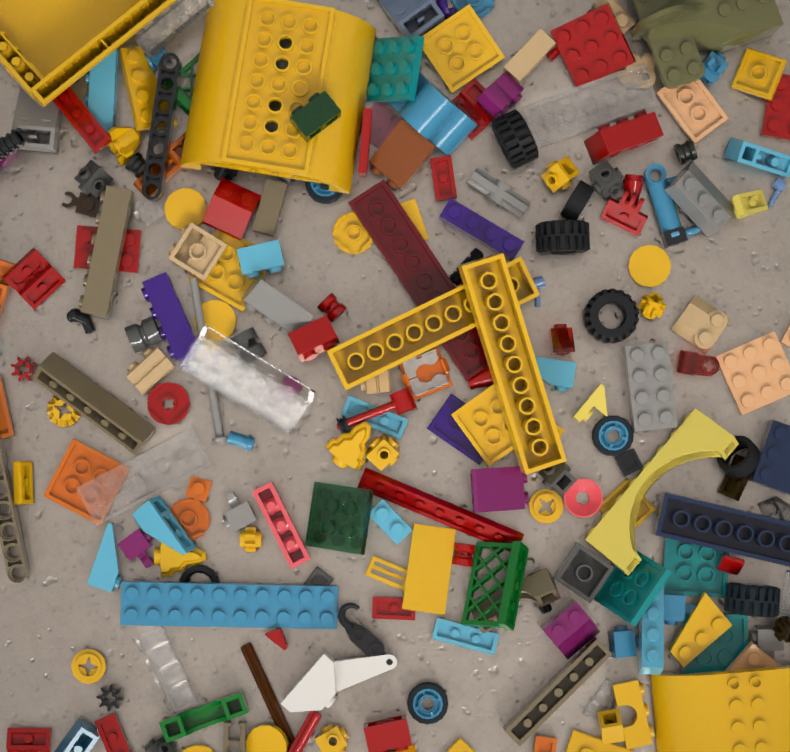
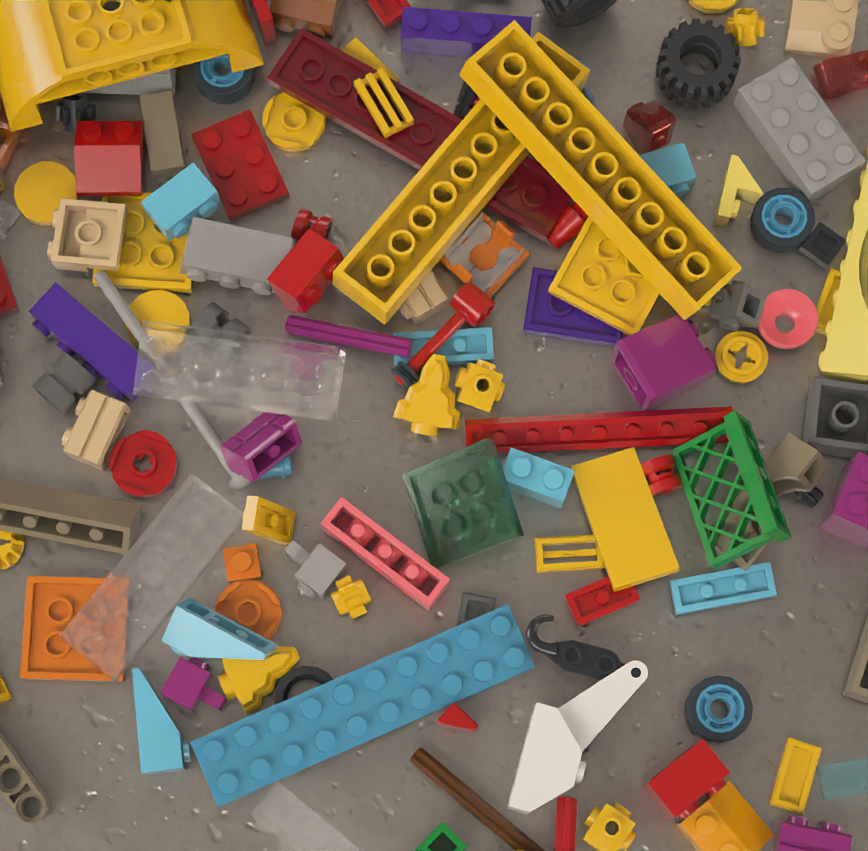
camera: 25 degrees left, 10 degrees down
none -> red plate [191,109,290,222]
none -> magenta brick [220,407,302,483]
none -> yellow plate [242,496,296,545]
none -> magenta axle [285,315,412,357]
none -> yellow tile [354,67,414,138]

